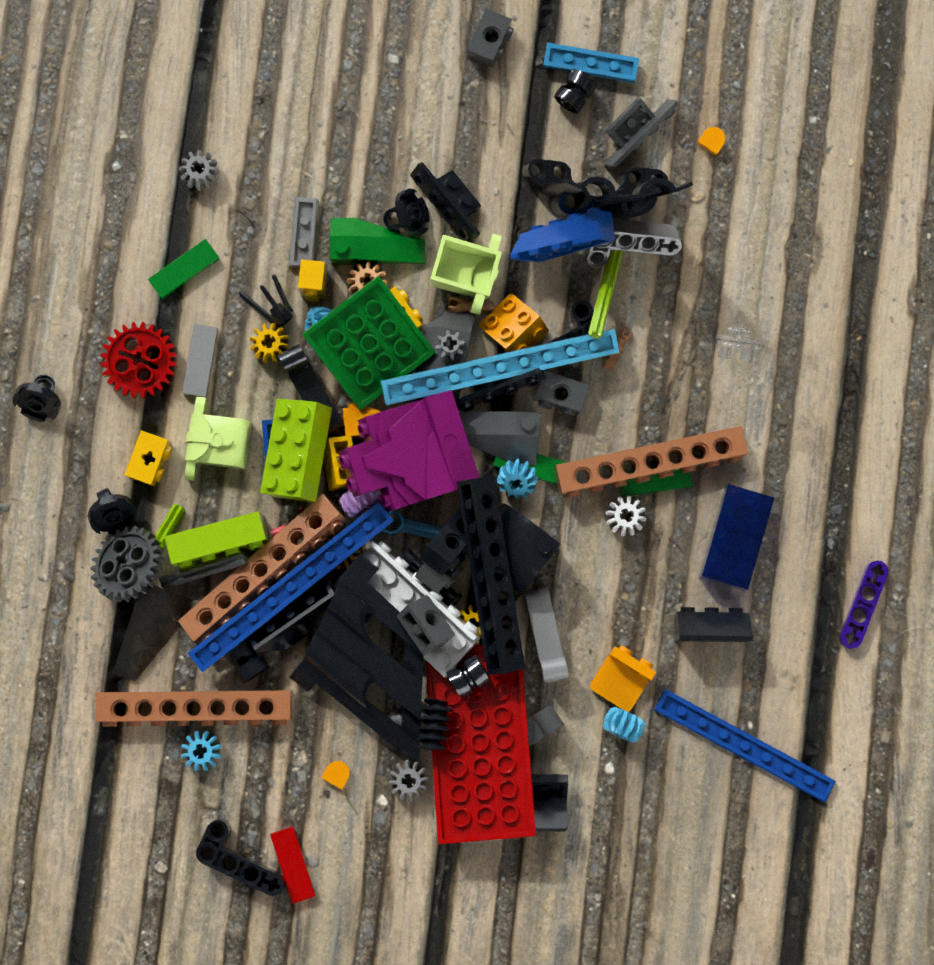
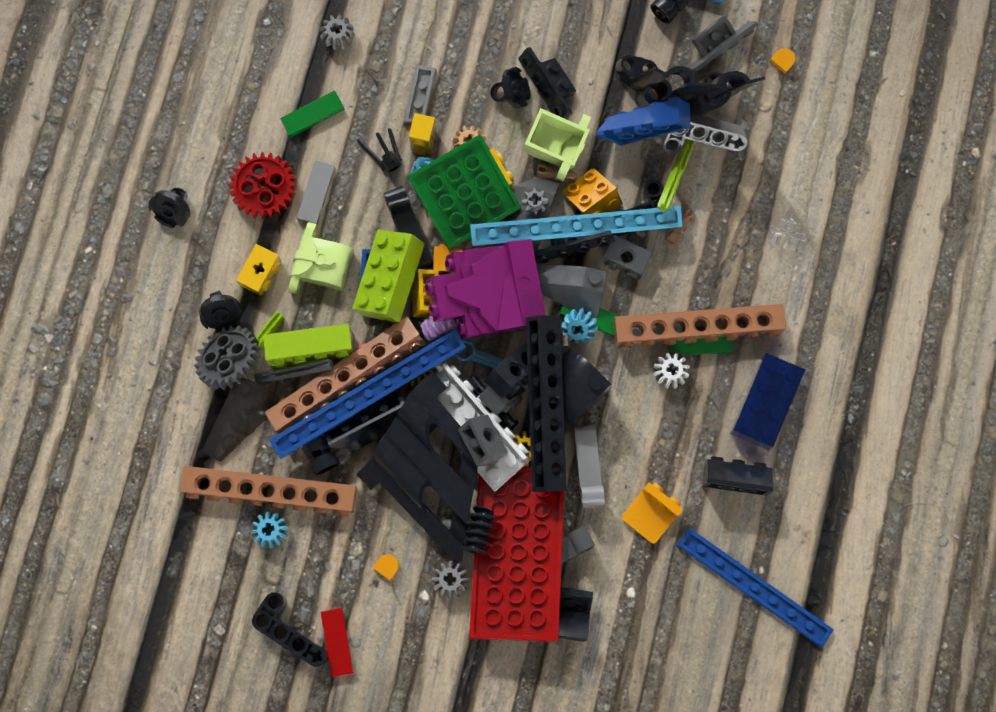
camera: 10 degrees right, 5 degrees down
yellow gear [249,323,289,363] -> none
green wedge [330,218,425,265] -> none
black wheel [446,655,491,699] -> none
medium azure gear [602,707,645,743] -> none
dark purple beam [839,560,888,649] -> none

